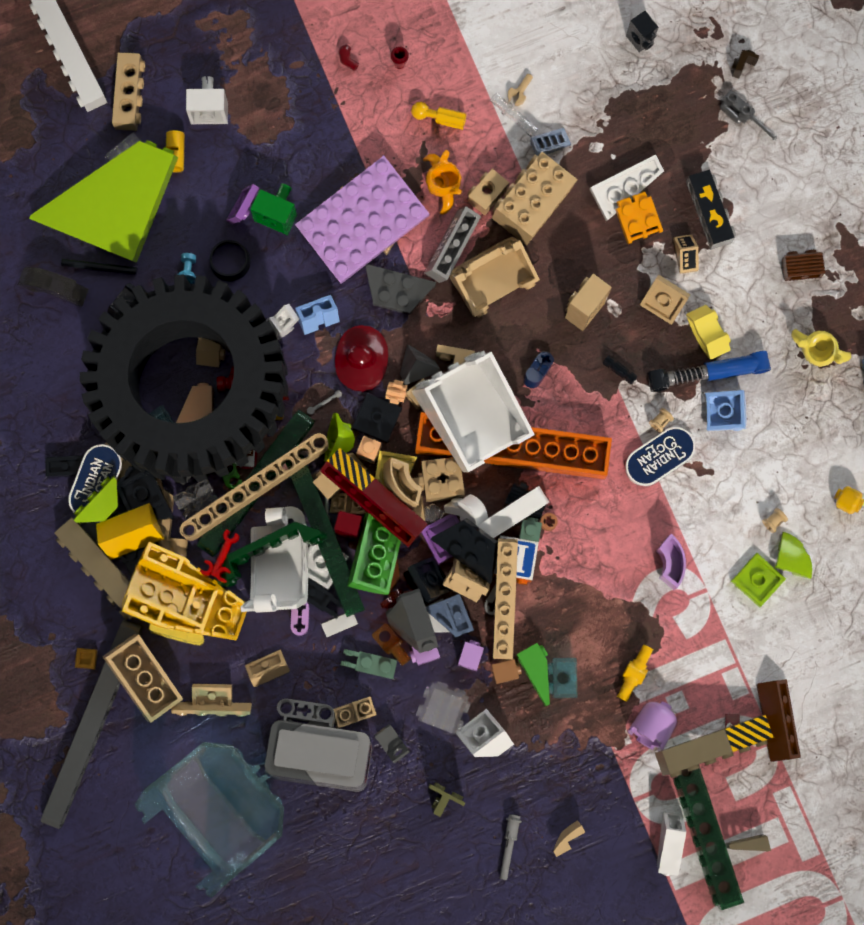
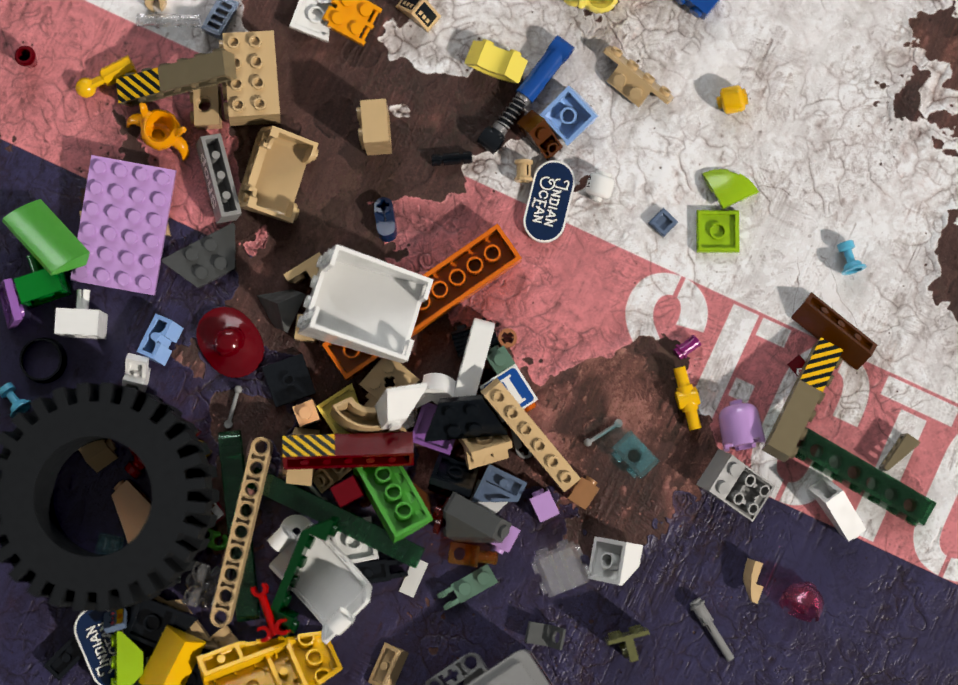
camera: 40 degrees left, 5 degrees up
lavender beam [291,602,310,636] -> none
lime hat [324,413,355,462] -> none
tan slope [333,697,376,729] -> none
light nougat gear [385,380,407,405] -> none
bright green slope [516,643,550,707] -> none
tan bracket [640,275,691,325] -> none
lavender brick [656,534,686,590] -> none
tan bush [762,508,788,533] -> none
none -> bright green slope [2,199,90,276]
none -> white brick [54,289,108,339]
none -> sand blue tile [103,607,127,634]
none -> dark tan brick [116,48,237,107]
none -> white slope [375,382,428,430]
none -> reddish brown slope [516,110,563,160]
none -> light grey hinge [584,419,623,447]
none -> white head [585,170,615,203]
none -> tan bracket [603,46,674,108]
none -> sand blue tile [648,207,678,237]
none -> magenta pin [673,335,701,360]
none -> light grey slope [696,449,775,522]
none -> clear pink cylinder [779,582,824,622]
none -> medium azure piece [837,240,867,275]

